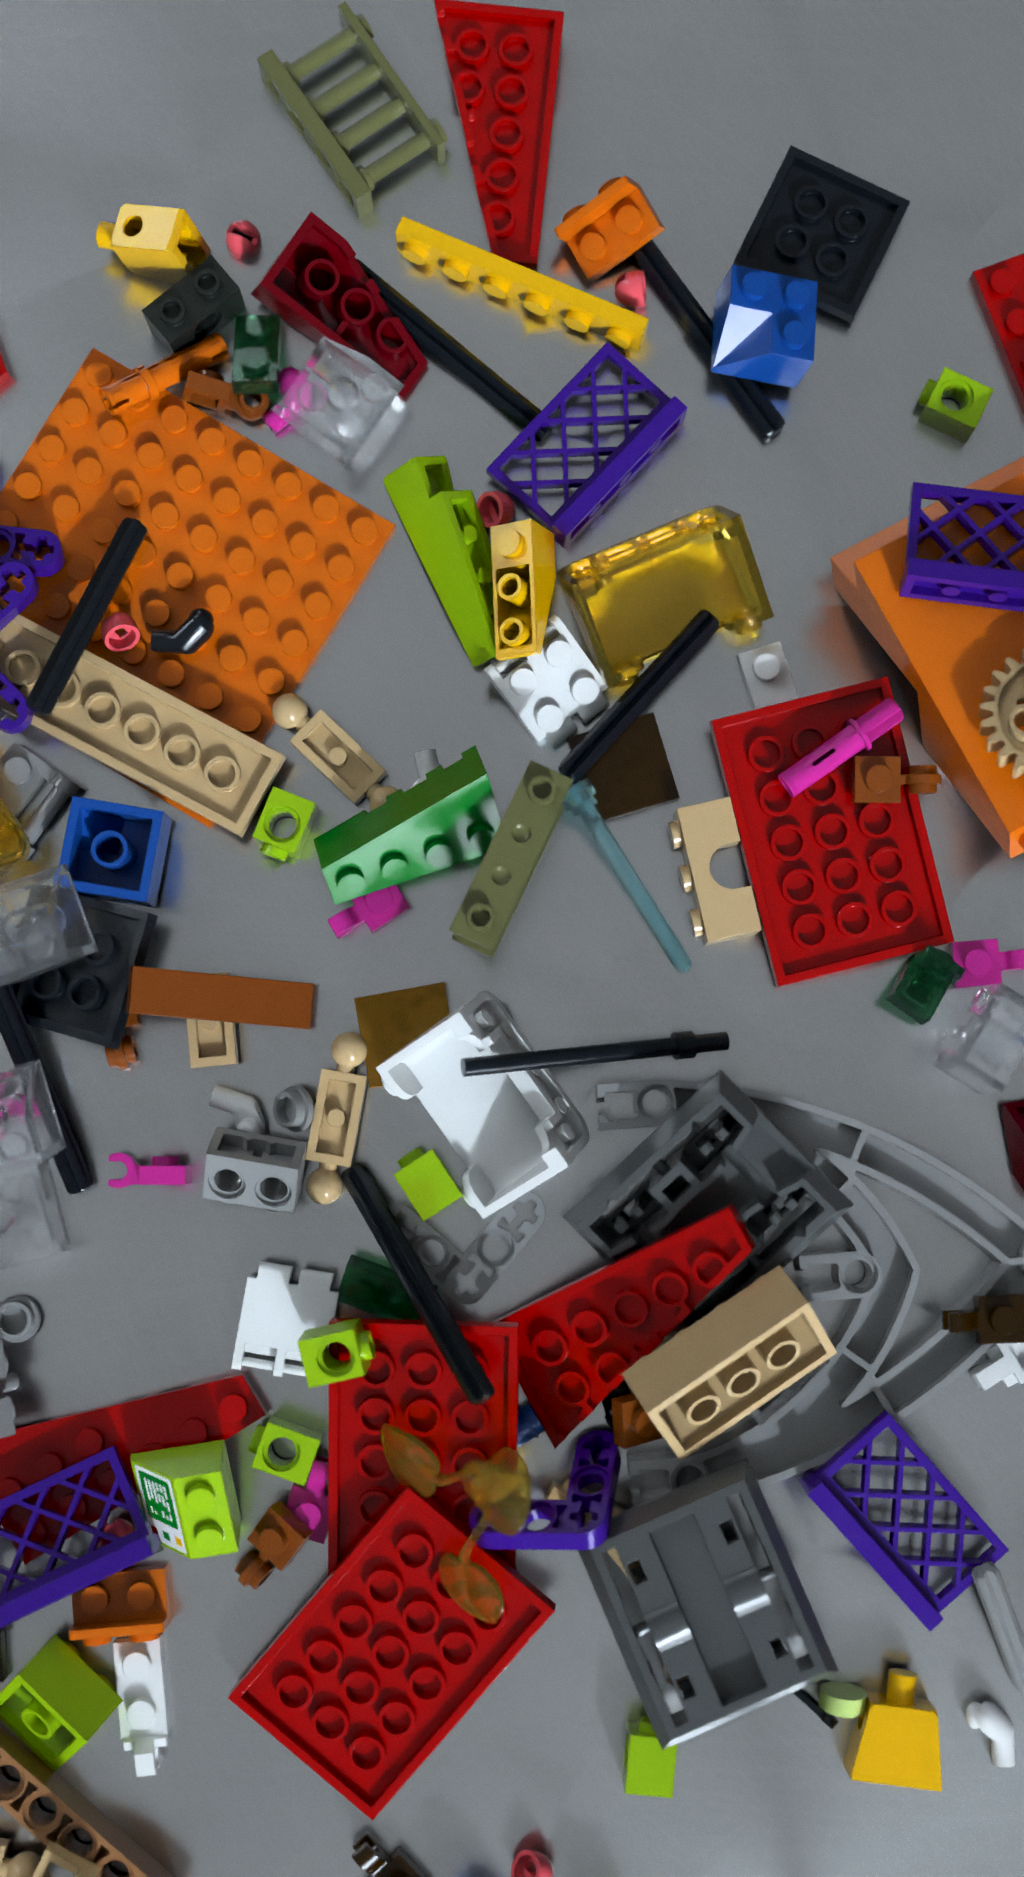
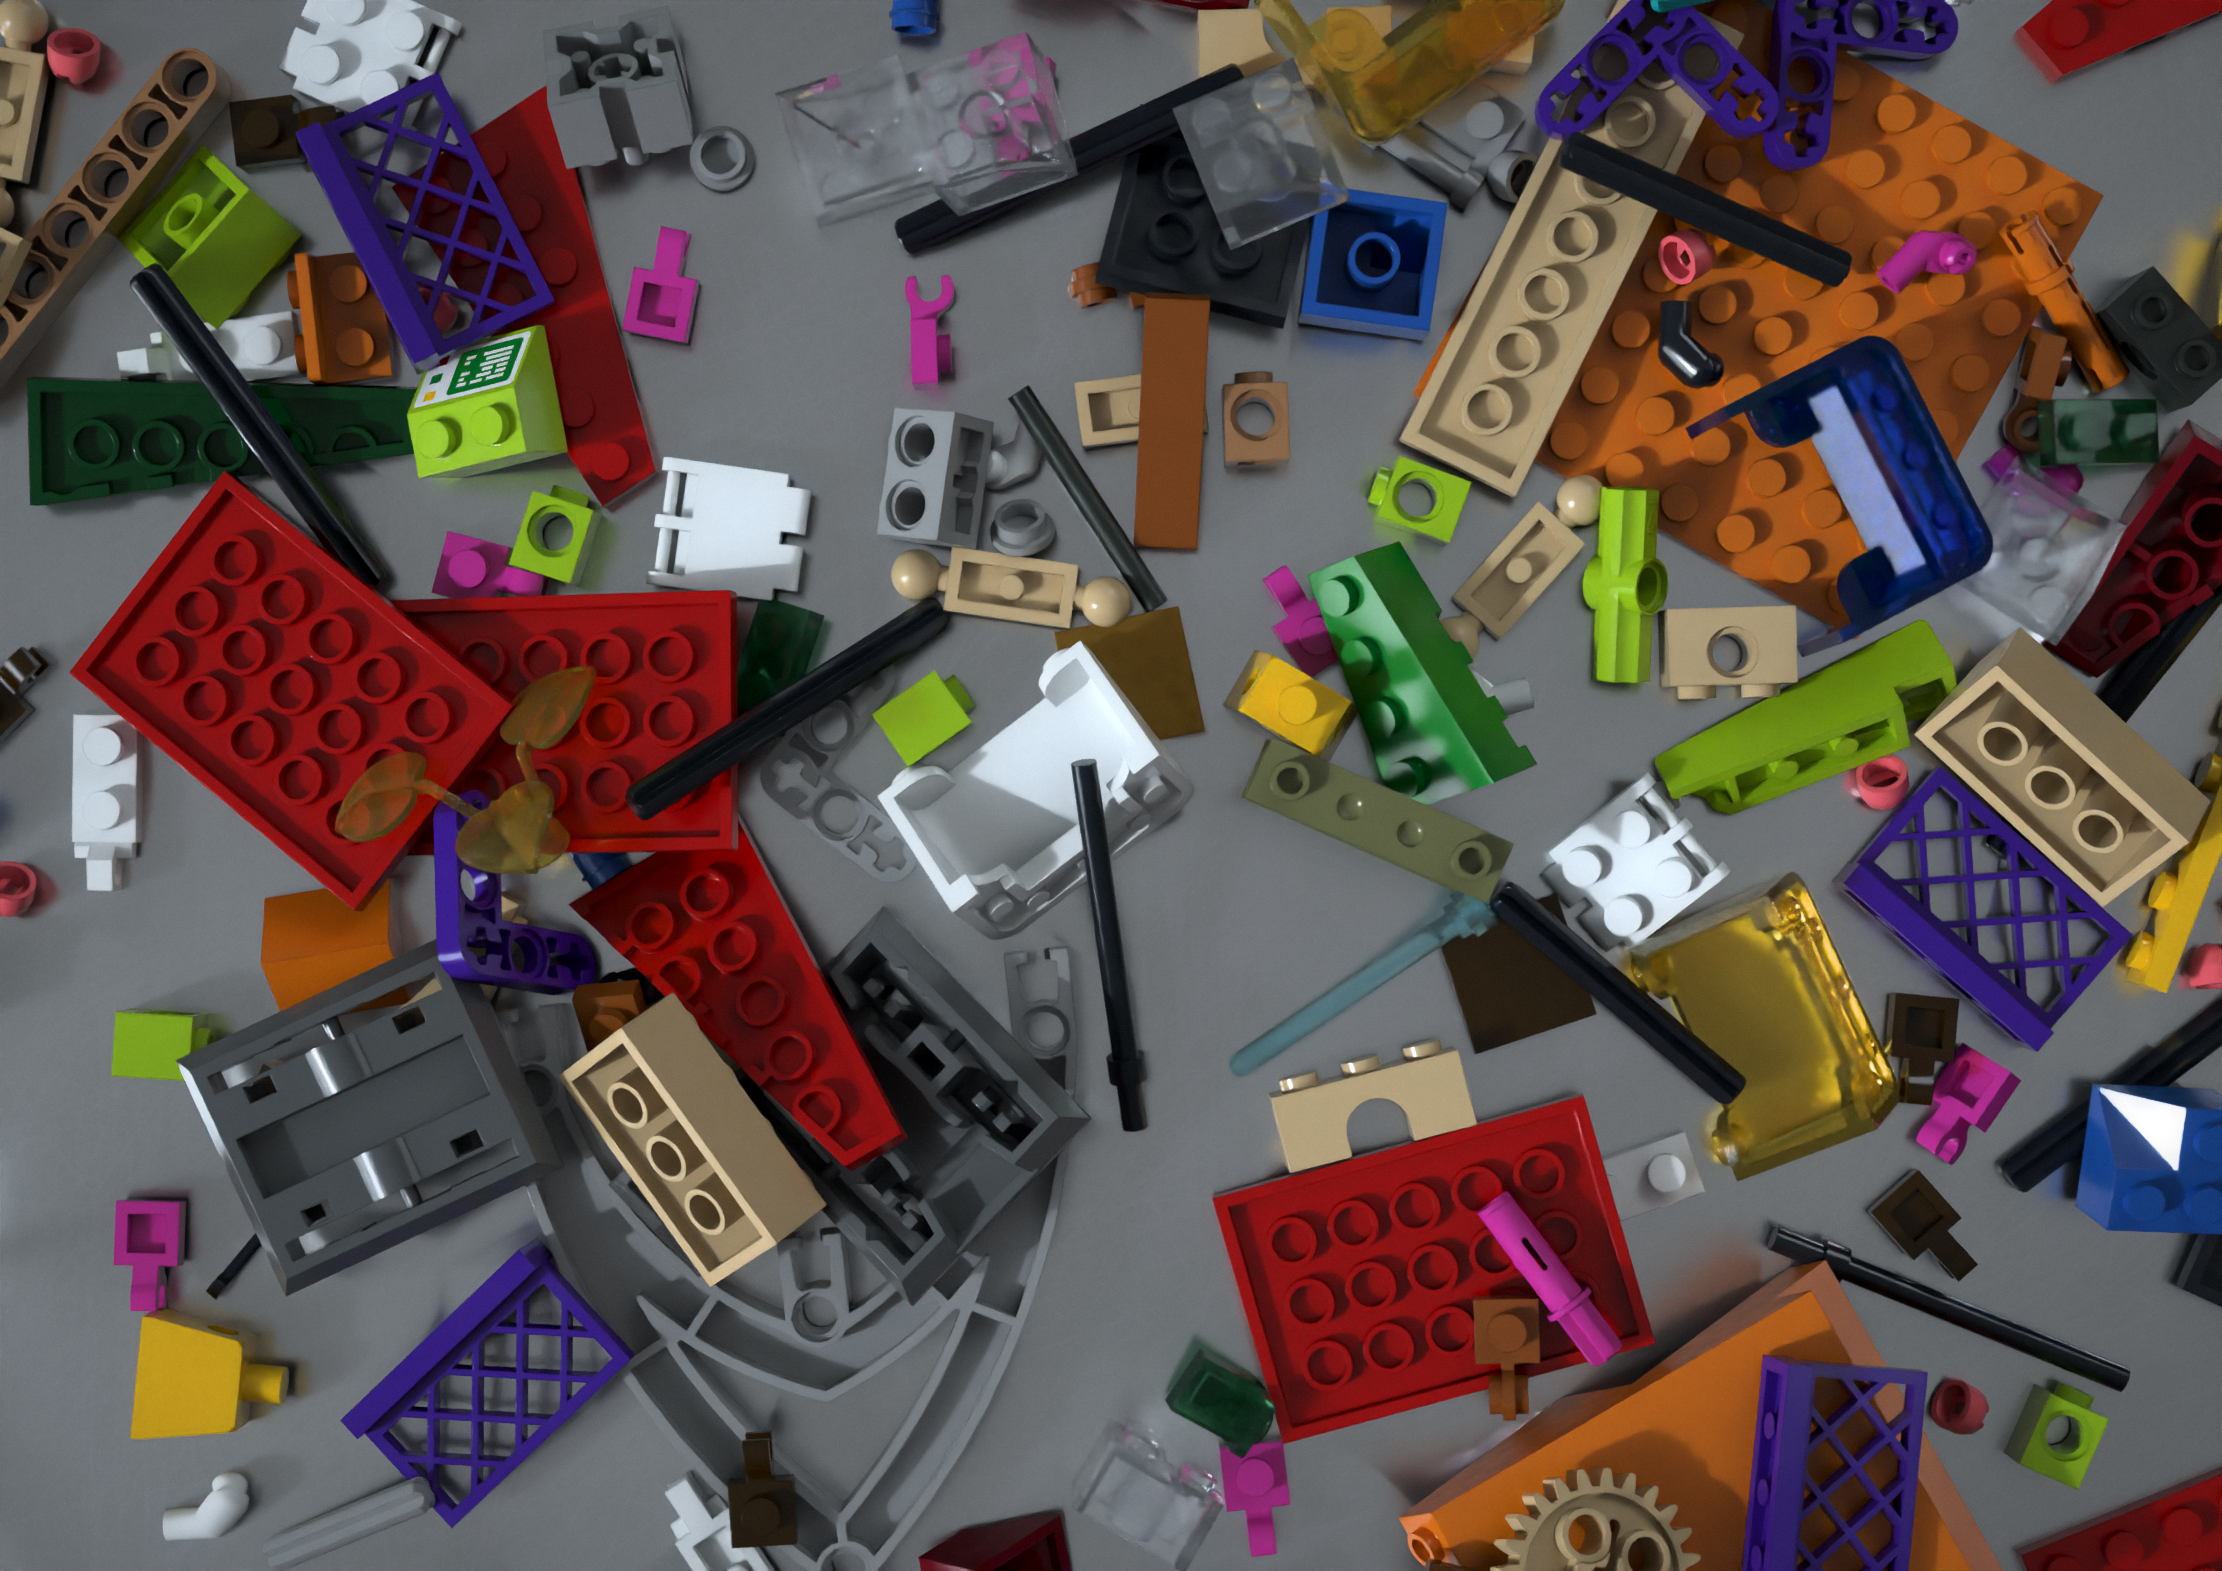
camera: 90 degrees right, 5 degrees up
dark orange plate [234,1500,313,1590] -> none
lime brick [297,1318,375,1388] -> none
yellow slope [490,518,556,661] -> none
yellowish green tile [818,1681,867,1718] -> none
none -> dark green wing [27,376,418,506]
none -> white hinge [72,714,143,892]
none -> dark pink plate [113,1199,186,1311]
none -> black axle [130,263,386,588]
none -> orange slope [261,877,412,1014]
none -> dark pink plate [622,226,700,344]
none -> pearl dark grey bar [1008,385,1168,613]
none -> medium nougat brick [1221,371,1291,467]
none -> yellow torso [1223,650,1358,762]
none -> light grey hinge [1487,150,1539,203]
none -> lime piece [1583,486,1669,683]
none -> tan brick [1658,605,1798,700]
none -> clear blue windscreen [1686,336,1993,657]
none -> black bar [1768,1226,2130,1392]
none -> dark brown plate [1867,1169,1978,1282]
none -> dark pink arm [1876,230,1977,294]
none -> dark brown plate [1885,993,1959,1106]
none -> tan slope [1914,627,2211,908]
none -> dark pink plate [1916,1043,2021,1165]
none -> coral hinge [1931,1379,1989,1435]

